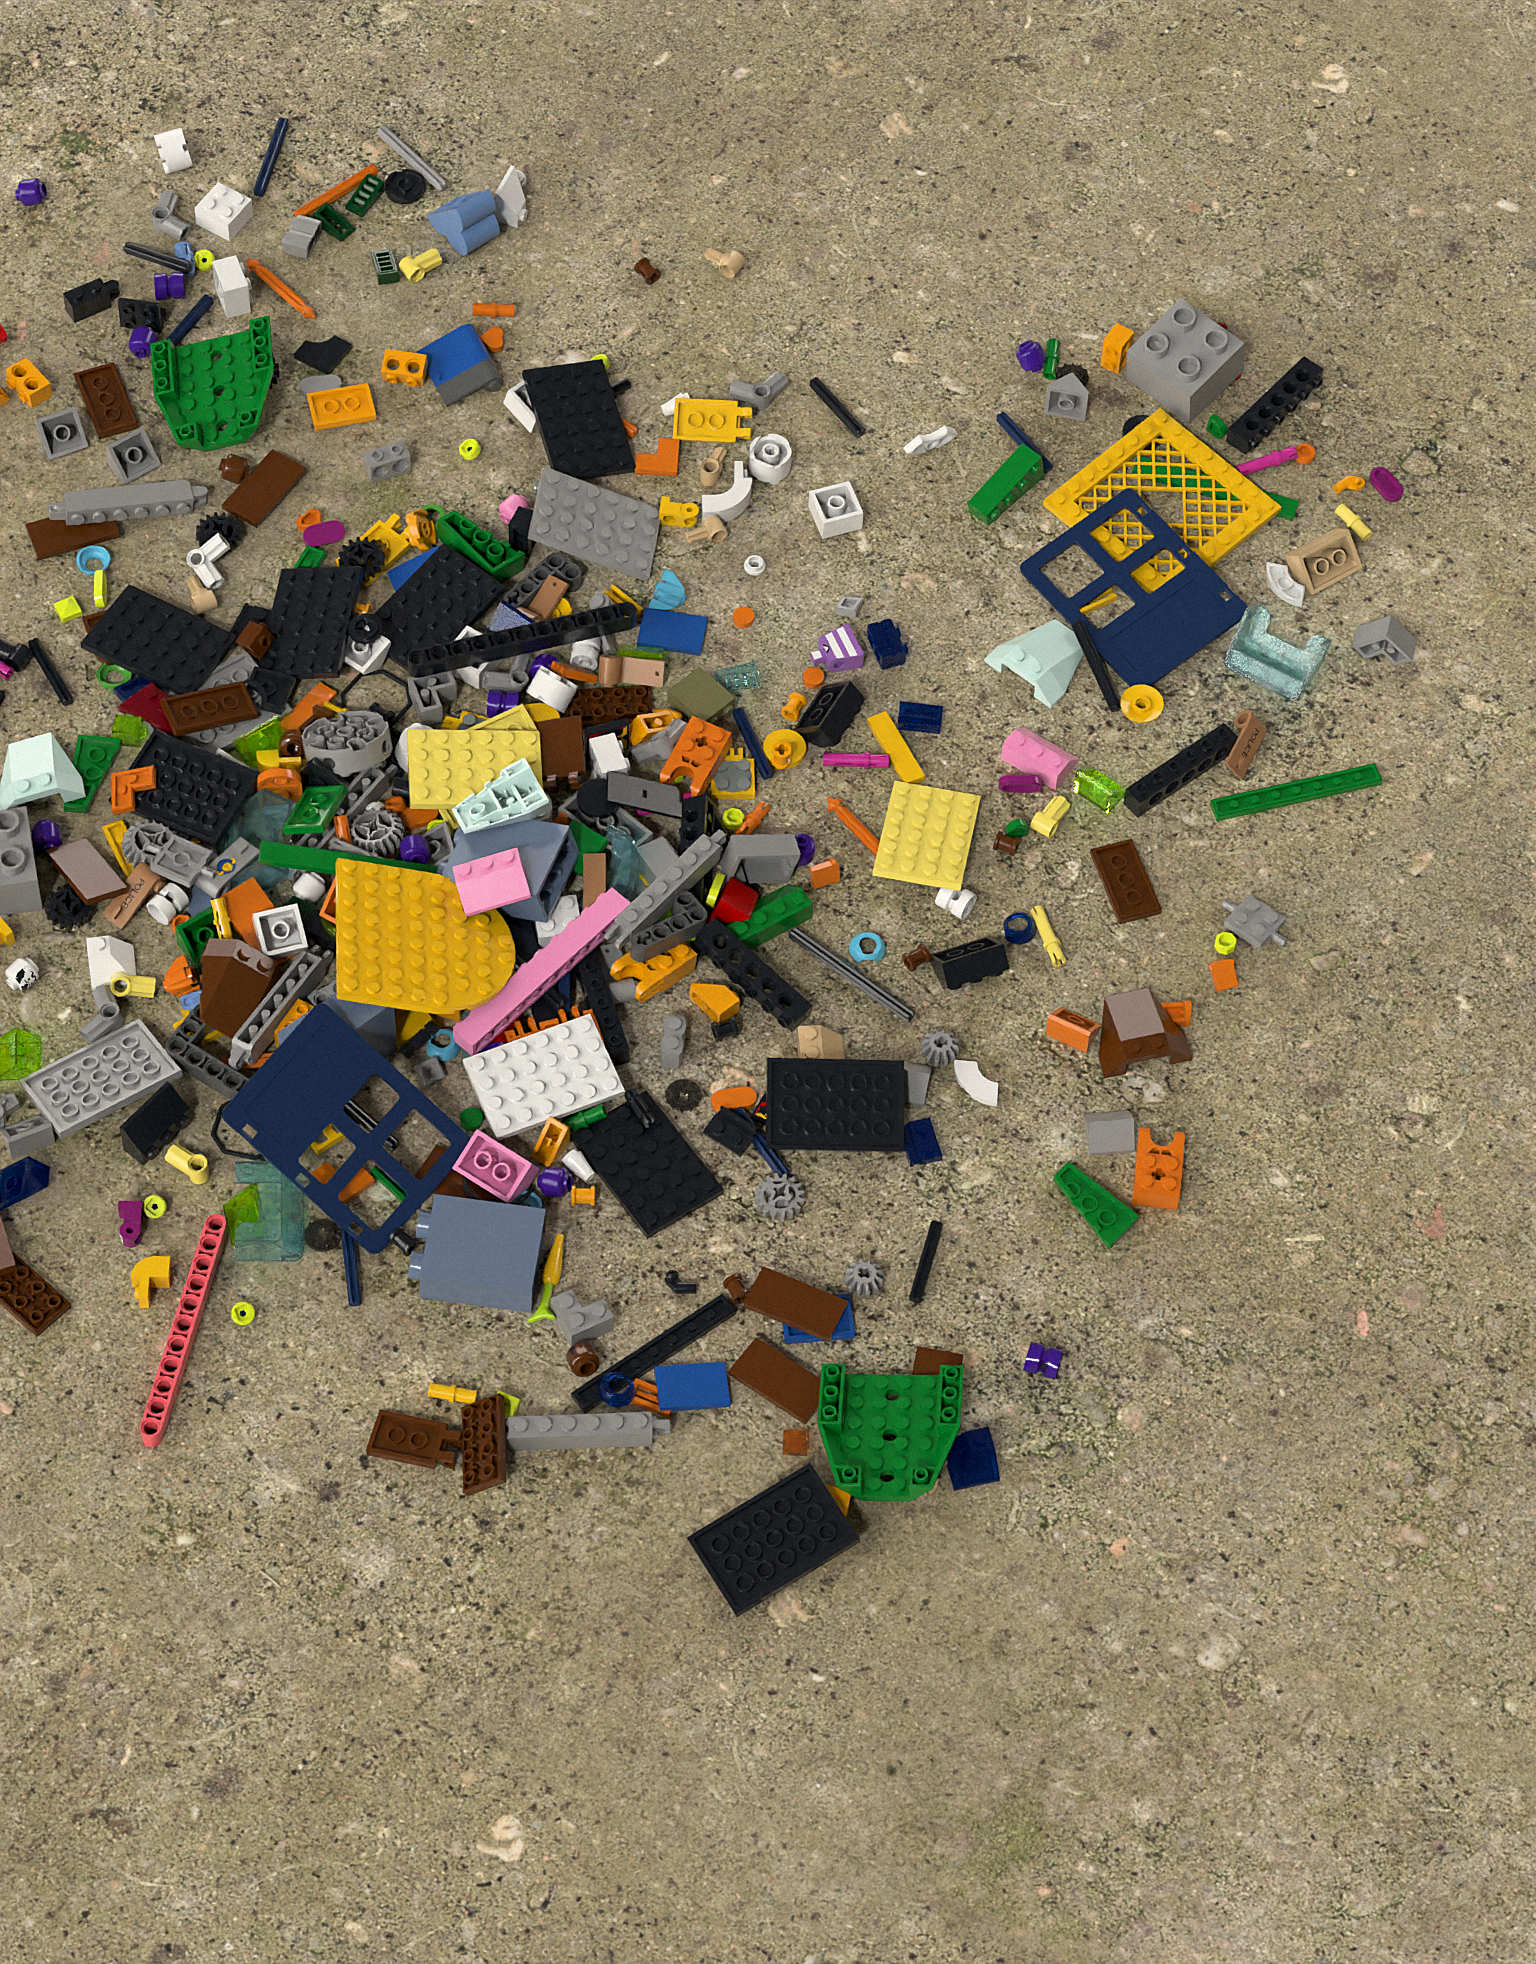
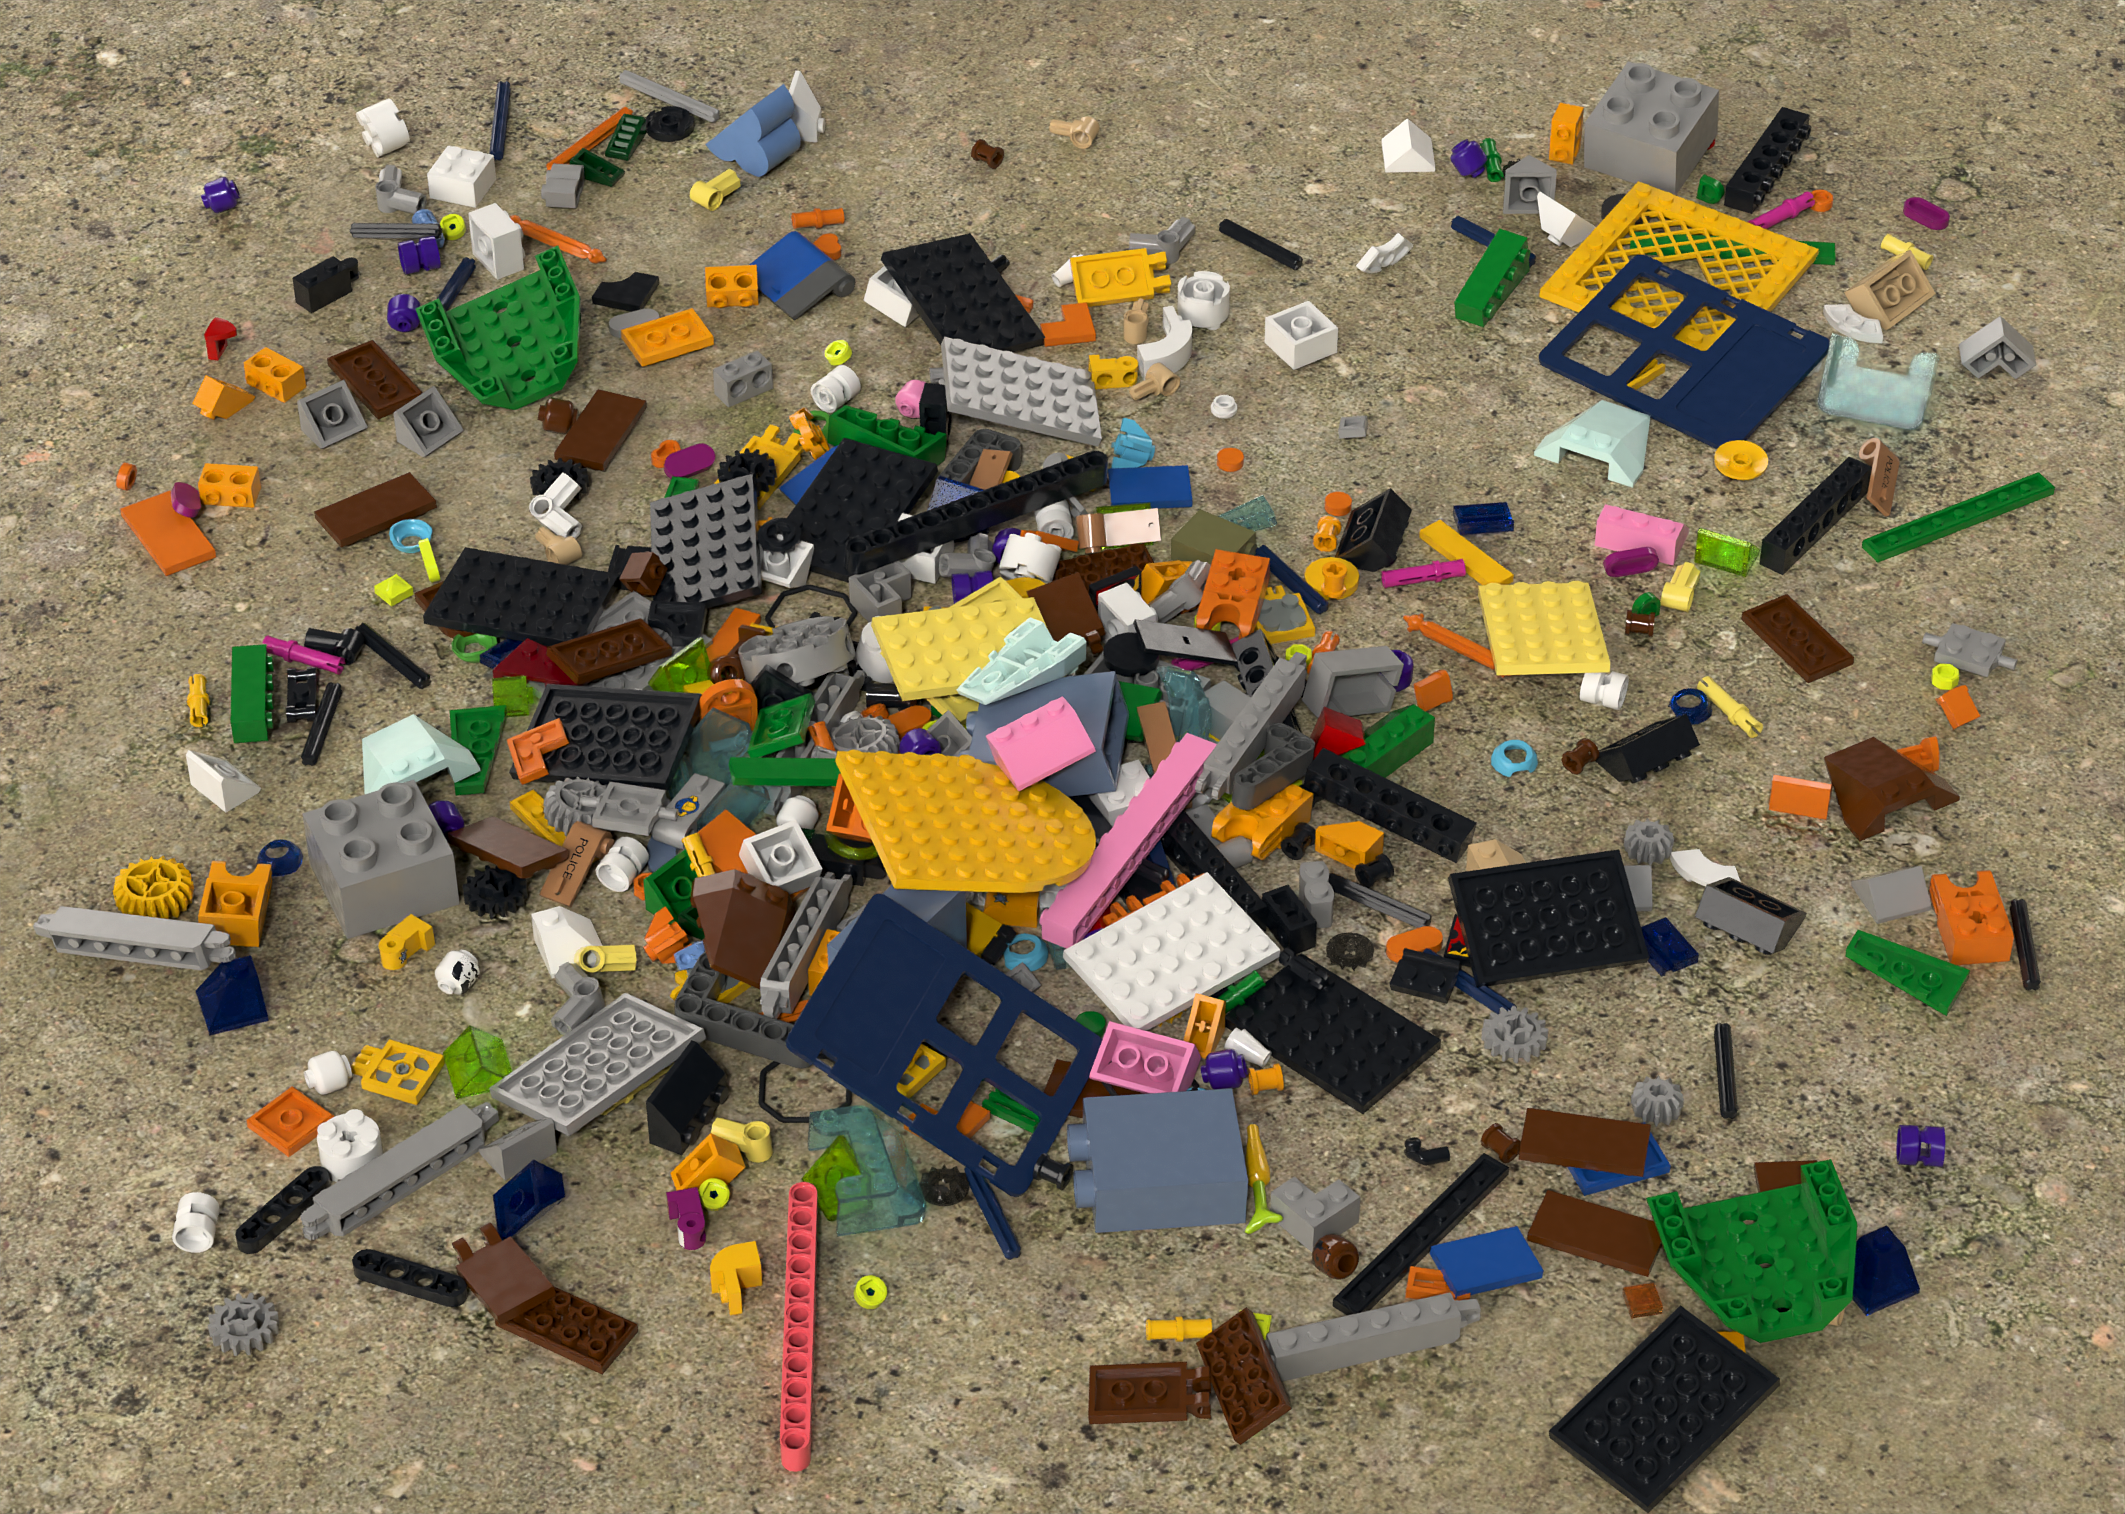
camera: 10 degrees left, 15 degrees down
light grey hinge [48,480,208,526] -> none
black bracket [117,297,167,333] -> none
dark green slope [371,248,399,285] -> none
clear blue piece [598,1372,636,1407] -> none
neon yellow tile [705,872,726,908] -> none
black axle [789,927,915,1022] -> none
medium lavender torso [810,624,864,673] -> none
clear blue brick [866,619,908,670] -> none
black axle [1072,621,1121,712] -> none
light orange arm [1333,475,1365,494] -> none
none -> light orange slope [670,1133,745,1191]
none -> white wheel [811,365,861,413]
none -> black brick [1262,885,1317,954]
none -> black bush [1281,822,1316,860]
none -> black axle [1329,873,1432,928]
none -> white slope [1381,118,1435,173]
none -> white slope [1537,192,1596,247]
none -> slope [1695,877,1807,955]
none -> black axle [2010,899,2041,991]

